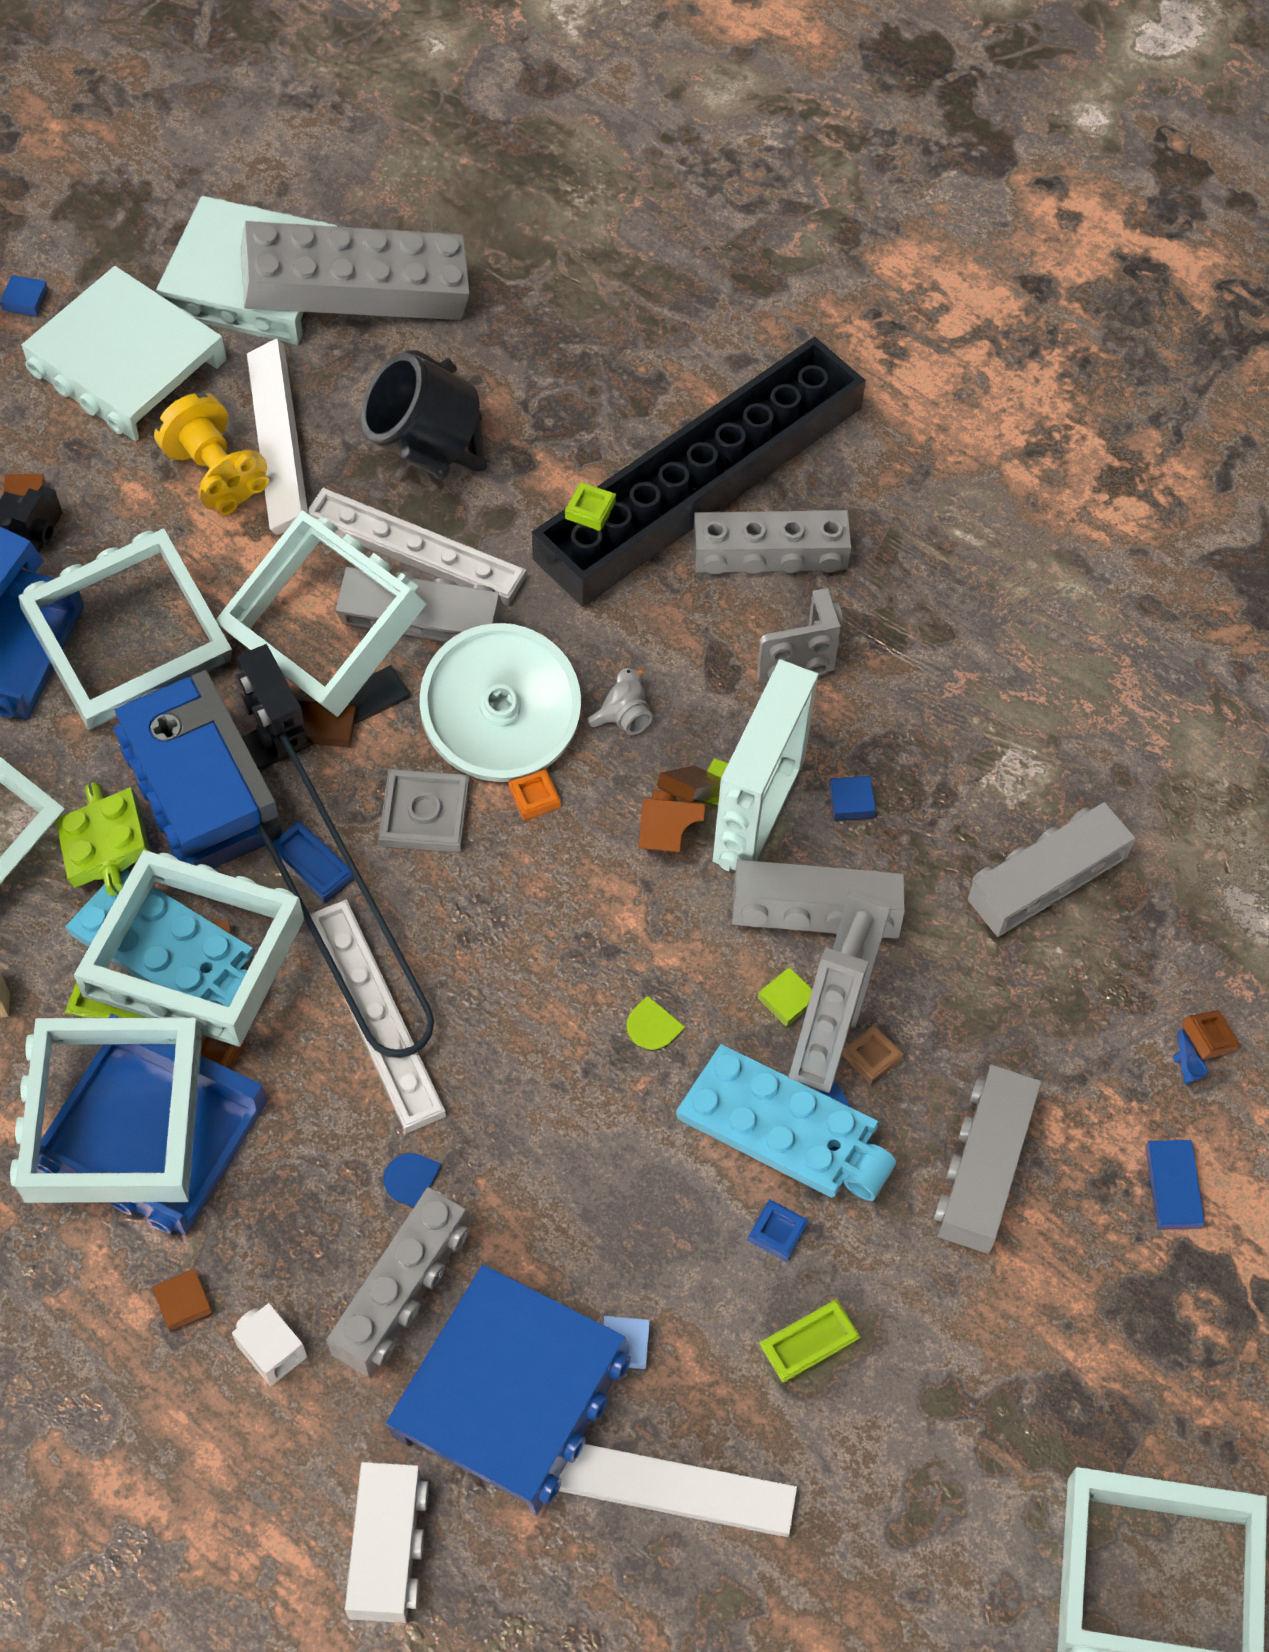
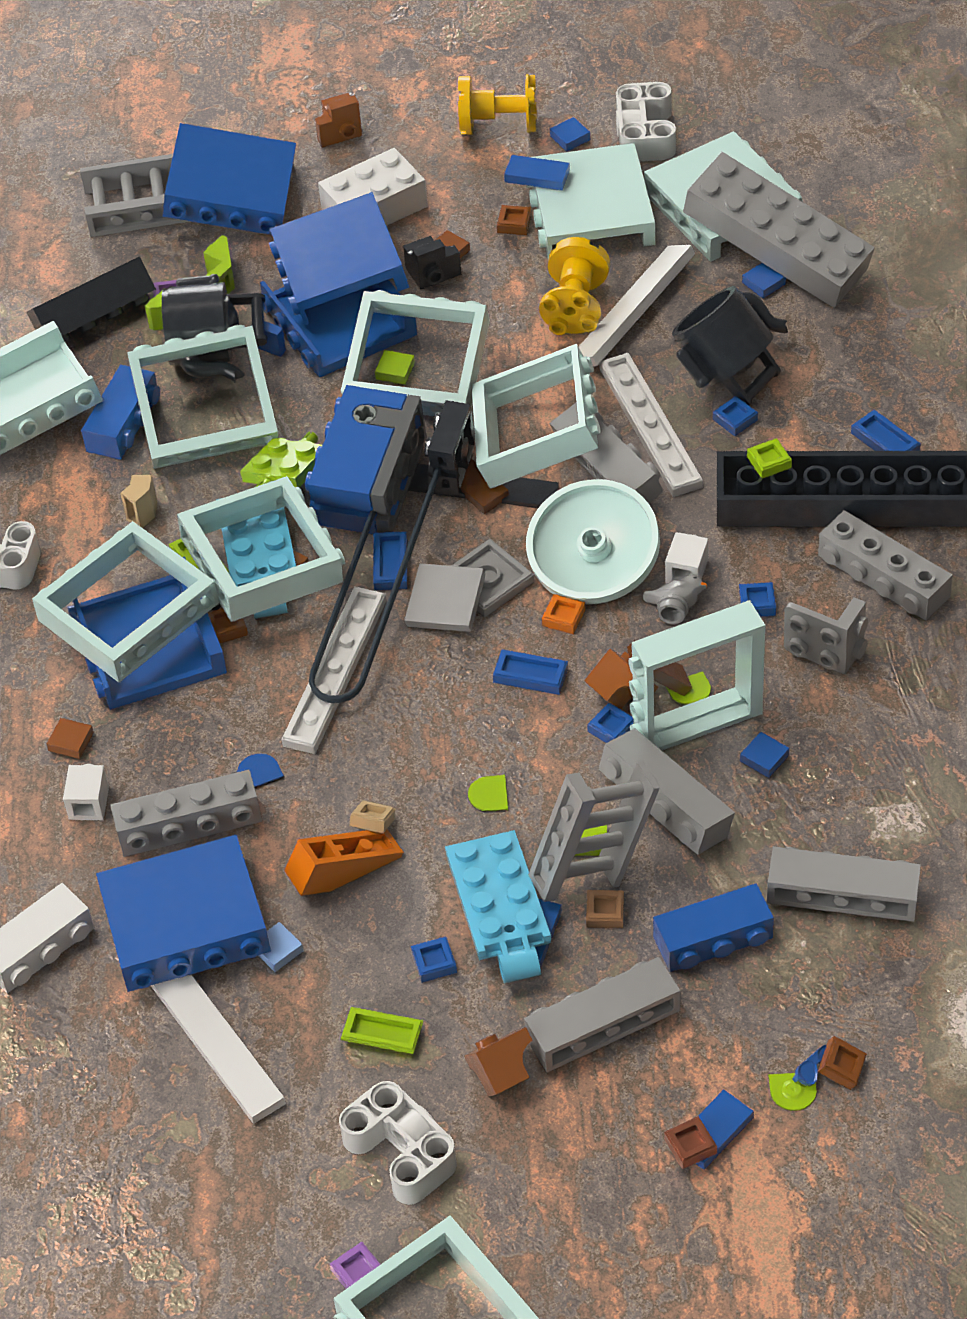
camera: 50 degrees right, 10 degrees down
none -> orange slope [284,829,404,896]
none -> medium lavender tile [330,1242,381,1289]
none -> white beam [339,1081,457,1205]
none -> tan tile [349,801,395,833]
none -> lime tile [375,350,415,385]
none -> light grey tile [404,563,486,632]
none -> dark orange brick [464,1027,533,1096]
none -> blue tile [493,649,568,695]
none -> dark orange tile [497,205,531,235]
none -> blue tile [504,155,570,190]
none -> blue tile [587,703,634,743]
none -> white beam [616,82,676,162]
none -> blue brick [653,883,774,972]
none -> copper tile [664,1116,717,1169]
none -> white brick [665,532,708,584]
none -> blue tile [713,396,758,436]
none -> blue tile [739,582,776,617]
none -> blue tile [742,263,786,298]
none -> lime piece [768,1073,817,1111]
none -> blue tile [851,410,921,451]

